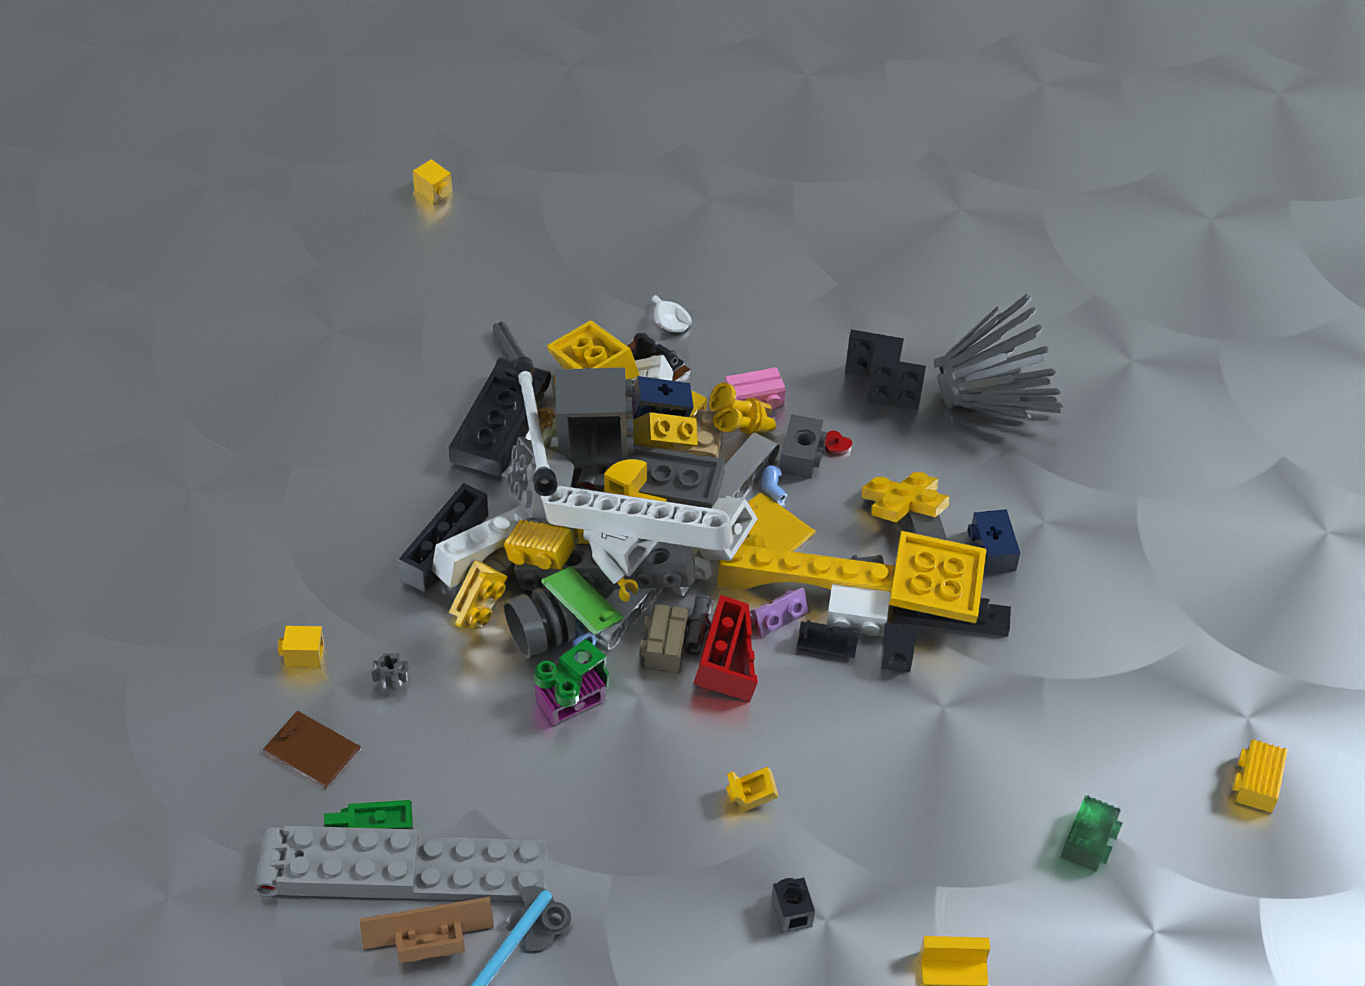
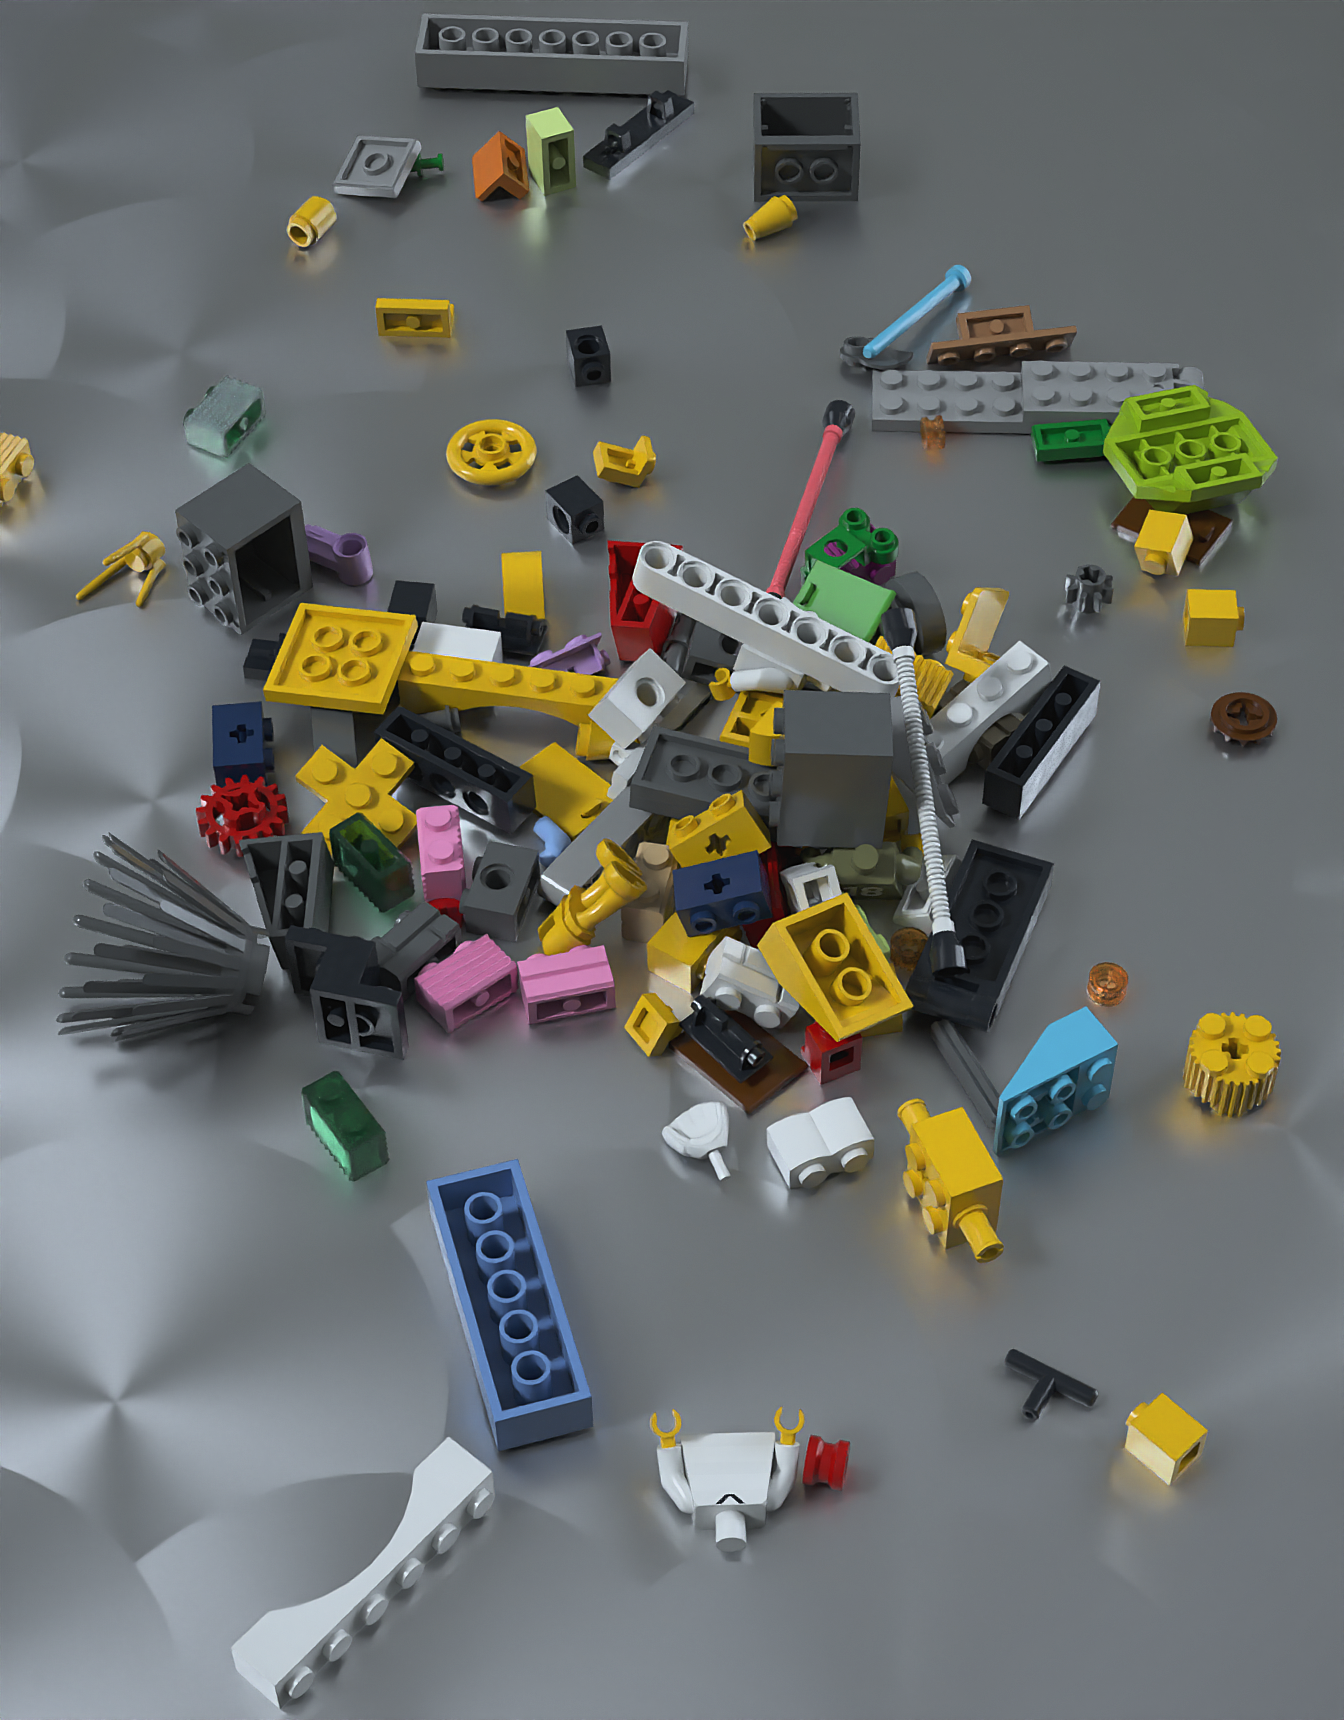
camera: 175 degrees left, 0 degrees up
none -> yellow plant [76,531,166,607]
none -> dark grey container [175,463,313,635]
none -> red gear [196,775,289,857]
none -> white arch [231,1437,495,1709]
none -> dark grey wedge [239,832,335,970]
none -> clear green brick [301,1071,390,1182]
none -> lavender piece [305,524,373,586]
none -> clear green brick [329,812,416,913]
none -> dark grey brick [370,901,462,1003]
none -> black brick [374,705,536,834]
none -> bright pink brick [414,934,519,1033]
none -> bright pink brick [416,805,466,902]
none -> medium blue brick [426,1159,593,1452]
none -> yellow plate [446,419,537,486]
none -> yellow brick [501,551,545,619]
none -> black brick [545,475,604,545]
none -> yellow tile [624,993,683,1057]
none -> white torso [650,1406,805,1552]
none -> coral hose [766,400,855,599]
none -> white brick [767,1097,874,1189]
none -> red wheel [802,1435,850,1491]
none -> yellow brick [897,1098,1004,1263]
none -> clear orange bush [920,415,946,451]
none -> medium azure slope [993,1006,1118,1155]
none -> black piece [1004,1349,1098,1420]
none -> clear orange bush [1087,962,1128,1007]
none -> lime piece [1103,385,1278,514]
none -> yellow brick [1134,510,1193,576]
none -> yellow brick [1183,1012,1281,1118]
none -> reddish brown gear [1210,692,1277,747]

